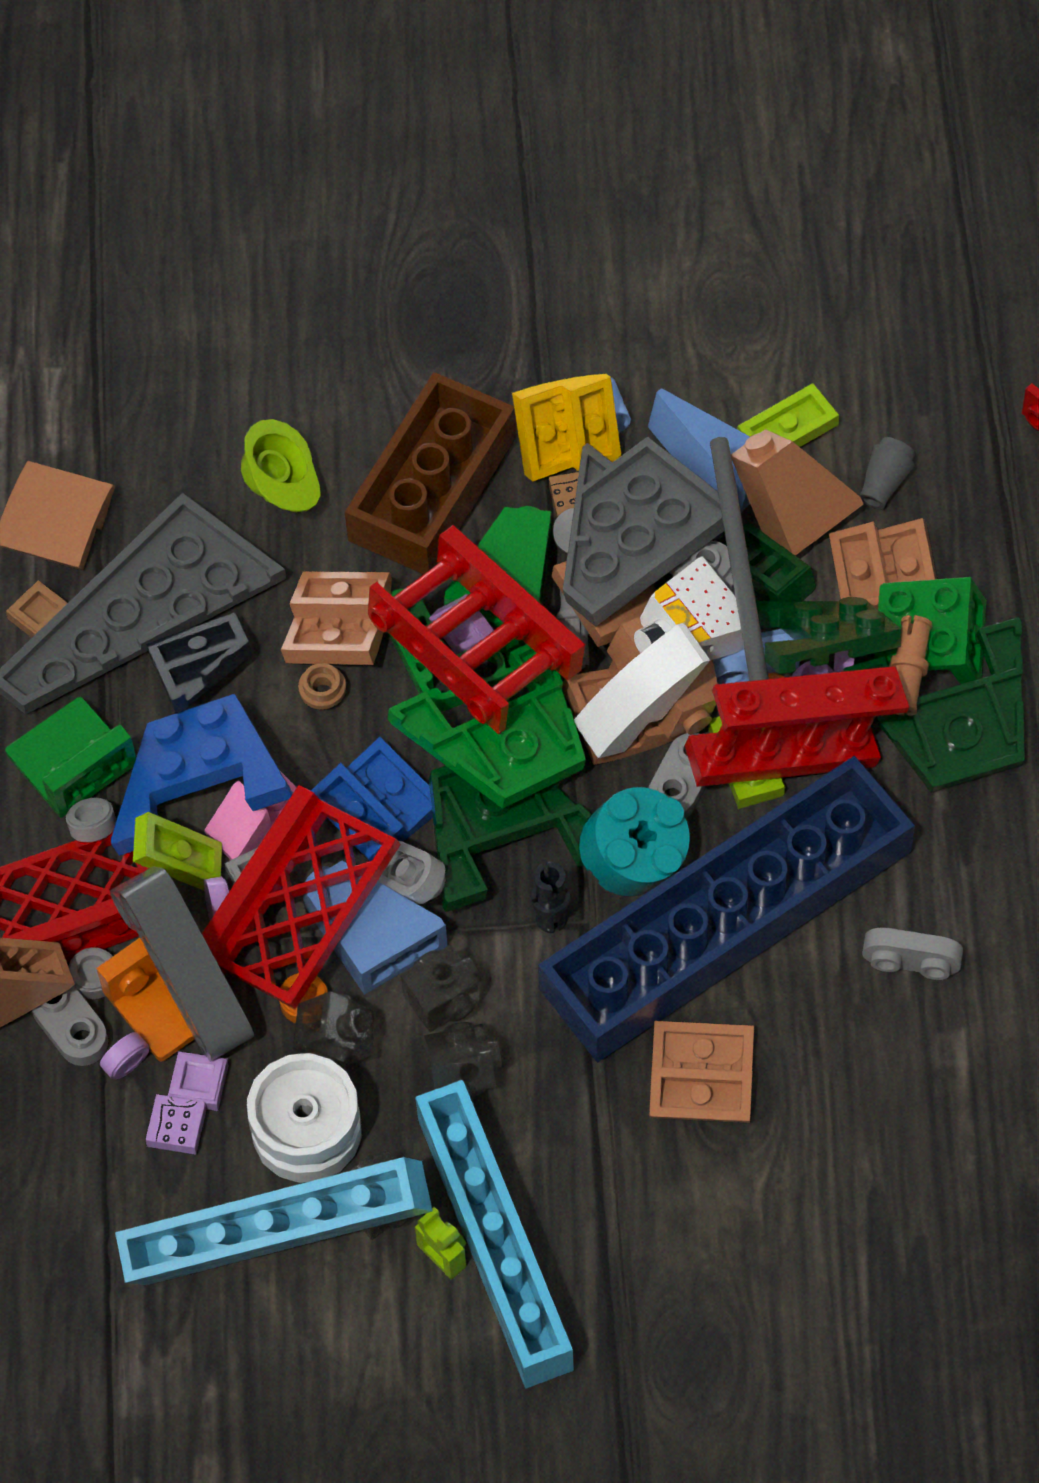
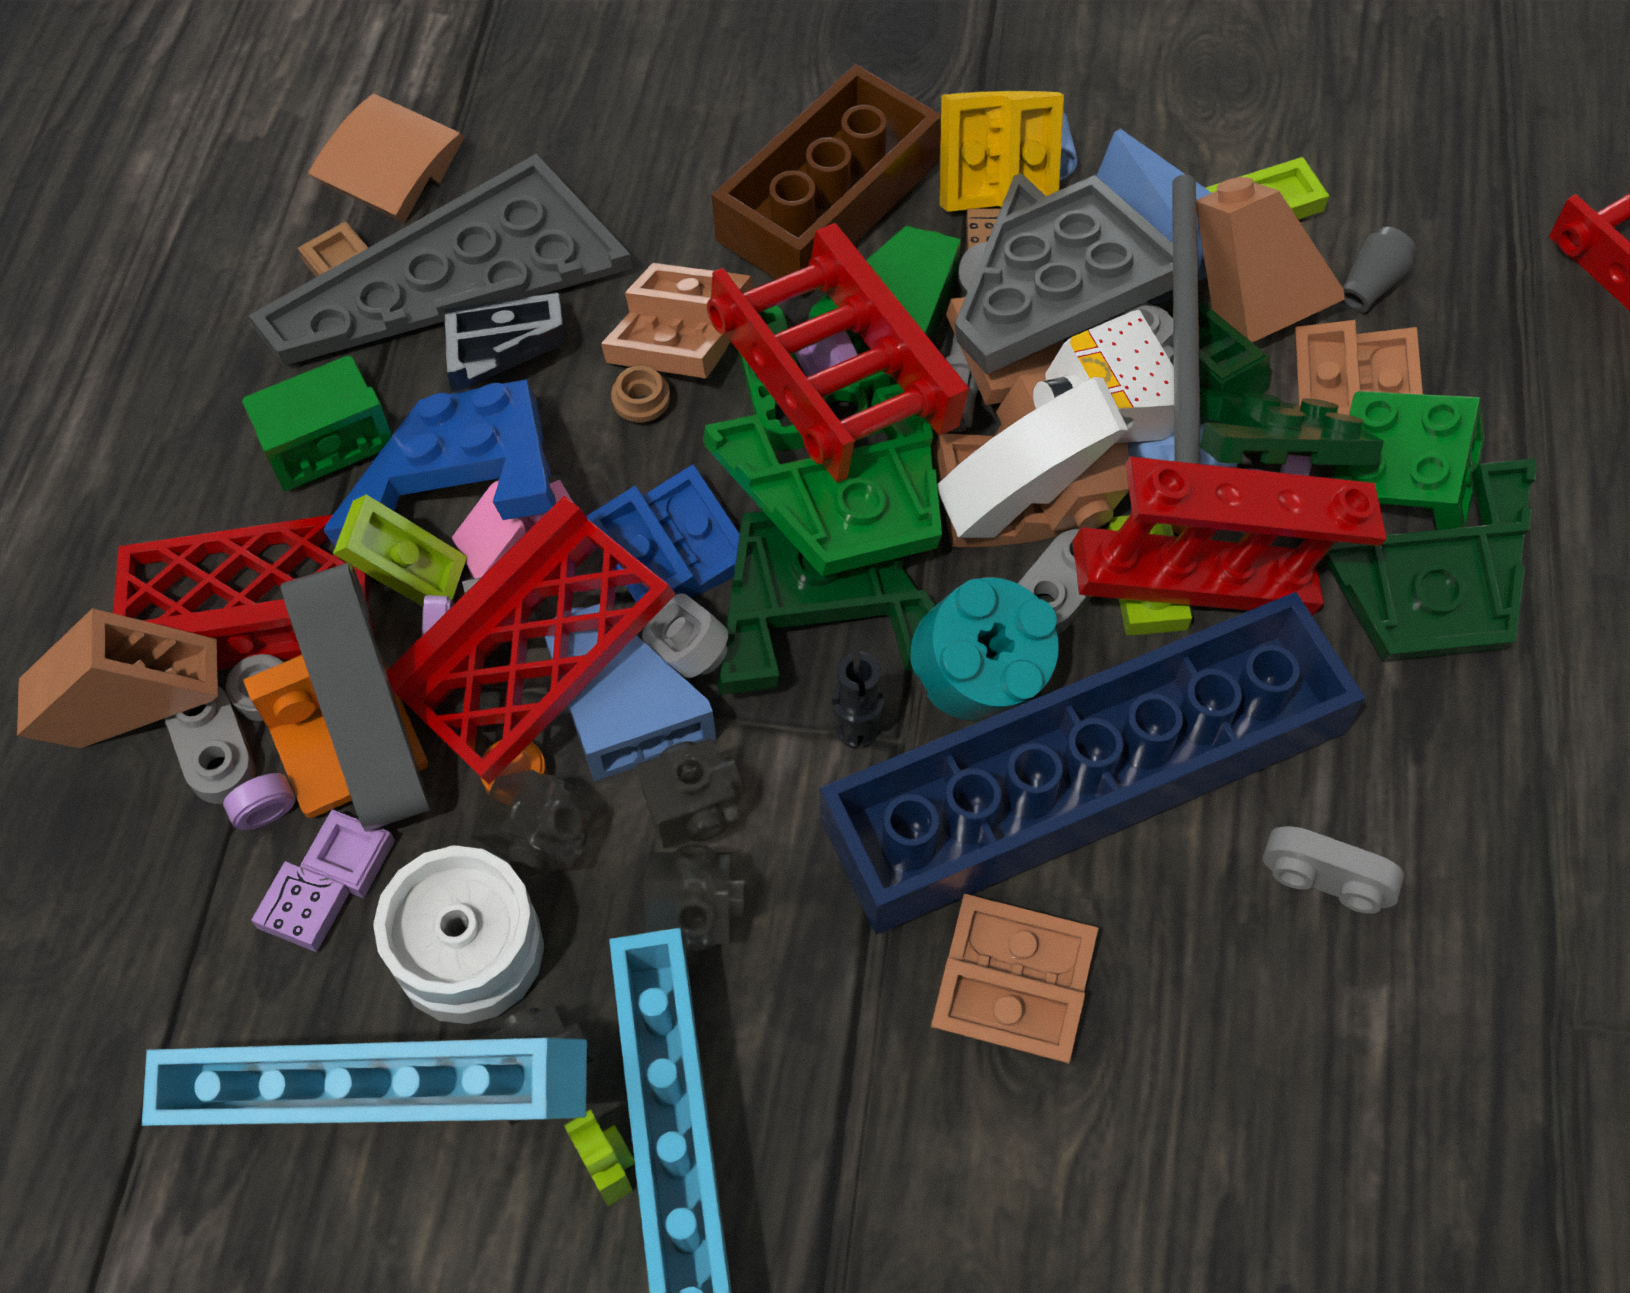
camera: 10 degrees right, 0 degrees up
light grey tile [66,798,117,842] -> none
lime piece [241,419,321,512] -> none
nougat pin [889,615,932,716] -> none

